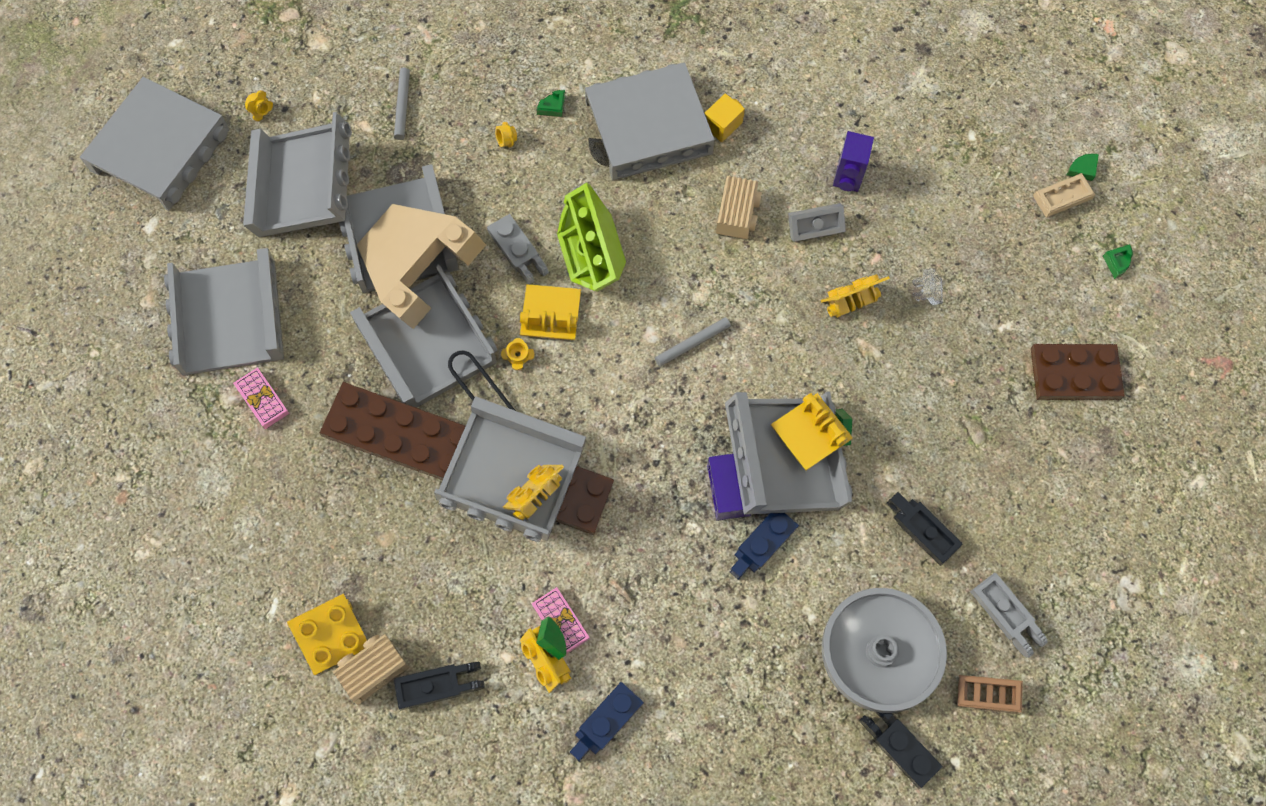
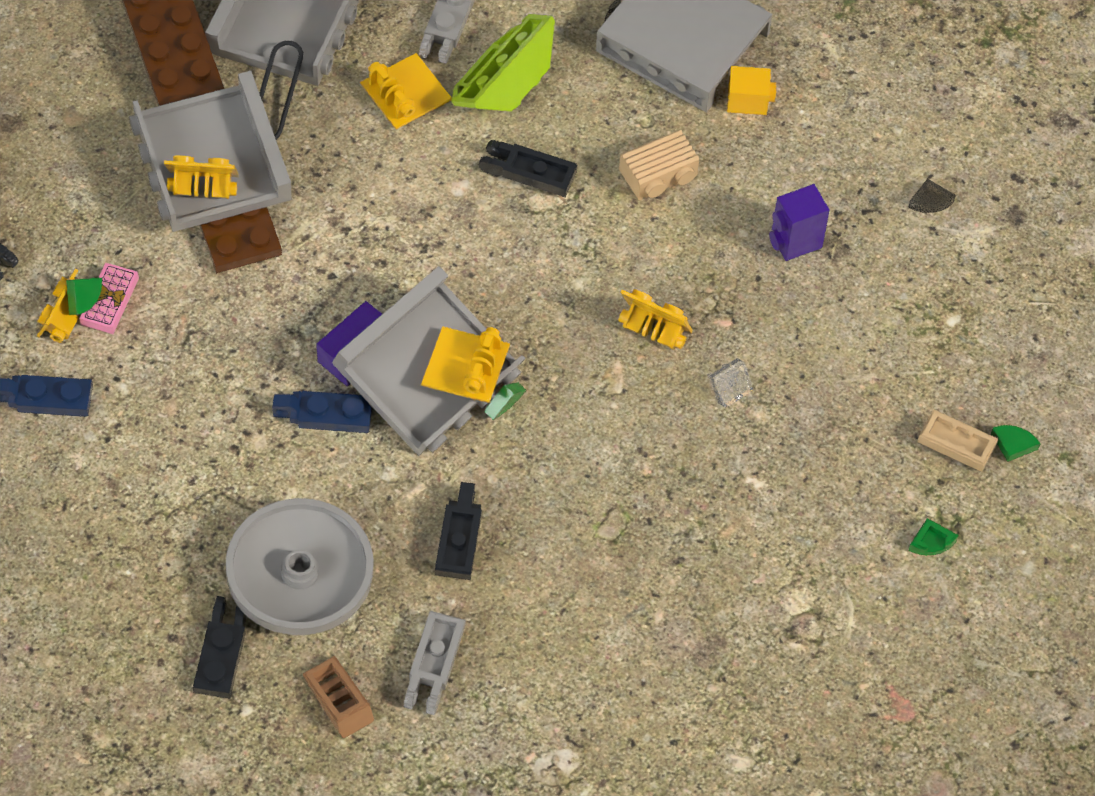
camera: 50 degrees right, 10 degrees down
yellow plate [501,338,535,370] -> none
light grey bar [655,317,731,367] -> none
light grey plate [788,203,846,242] -> none
reddish brown plate [1031,344,1125,400] -> none
none -> black hinge [478,140,578,198]
none -> clear smoke tile [908,178,956,213]

